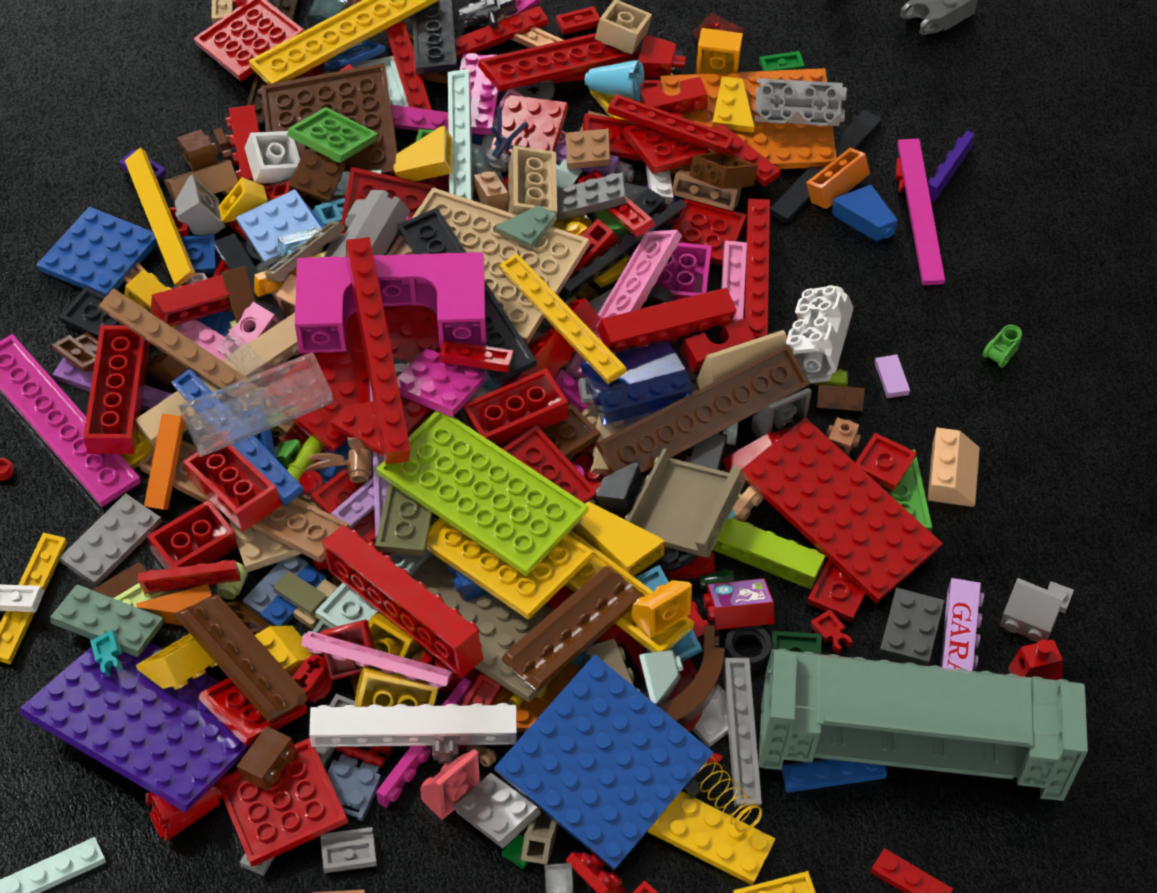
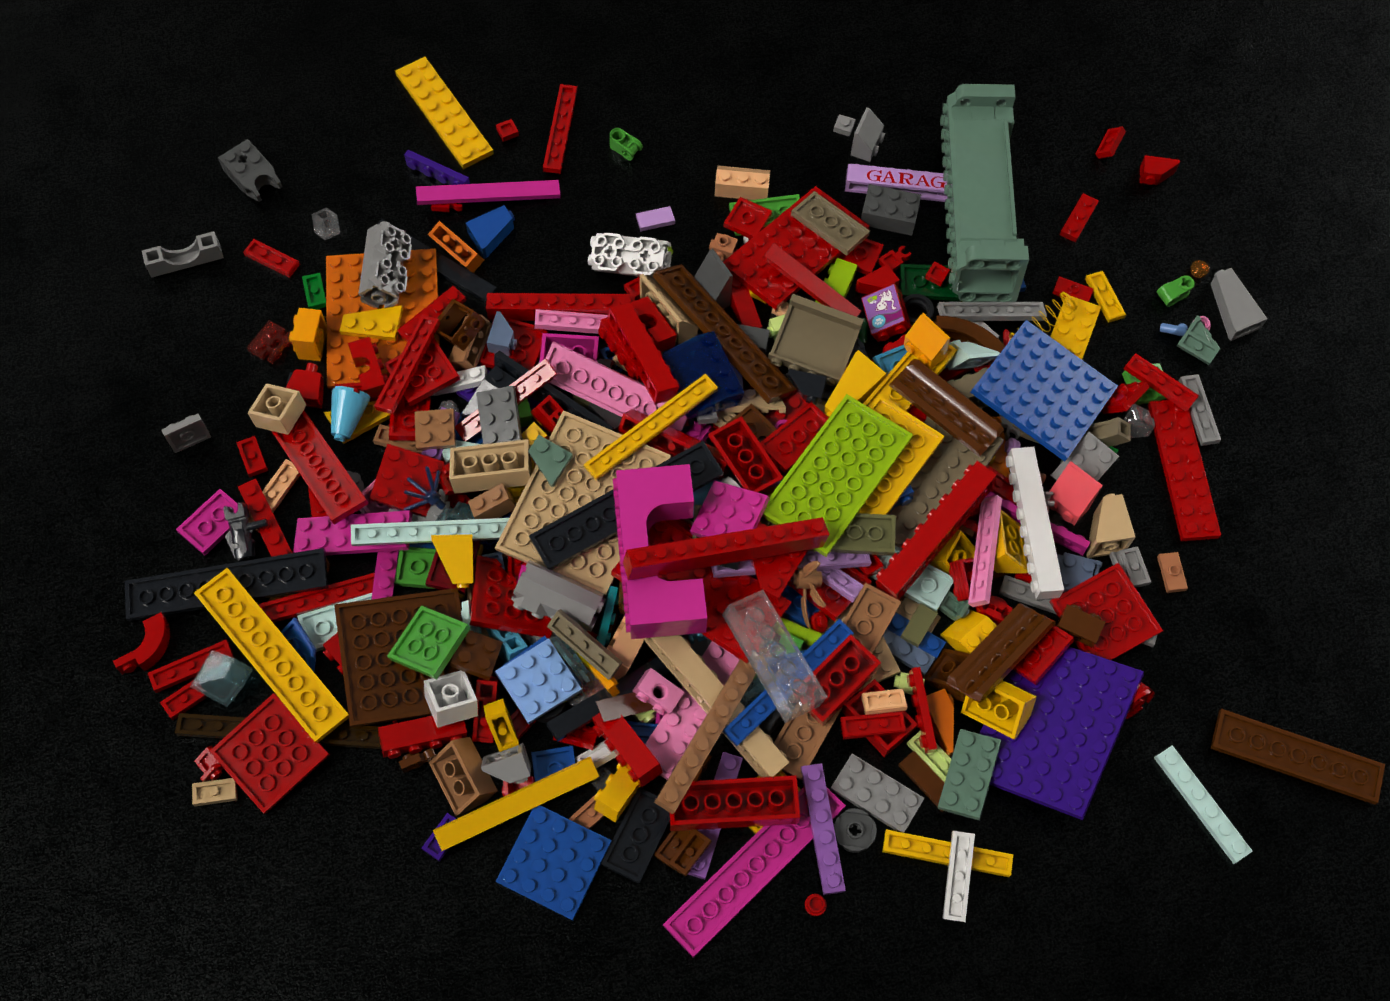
camera: 95 degrees left, 10 degrees up
teal plate [90,630,122,677] -> none
orange tile [144,413,186,510] -> none
reddish brown brick [177,130,218,171] -> none
clear slope [215,330,265,378] -> none
red plate [439,340,513,372] -> none
reddish brown plate [816,384,865,411] -> none
red torso [1009,640,1063,680] -> none
none -> red tile [243,239,300,278]
none -> clear brick [312,208,340,240]
none -> yellow plate [395,57,494,169]
none -> sand blue slope [487,311,517,356]
none -> red plate [496,119,519,142]
none -> red plate [543,84,577,174]
none -> red tile [762,243,861,317]
none -> dark tan plate [791,191,870,256]
none -> medium lavender plate [800,763,846,895]
none -> dark grey plate [834,808,877,853]
none -> red tile [840,711,906,740]
none -> red slope [855,264,900,295]
none -> light nougat plate [861,689,907,715]
none -> red plate [1052,276,1093,302]
none -> tan slope [1086,494,1135,558]

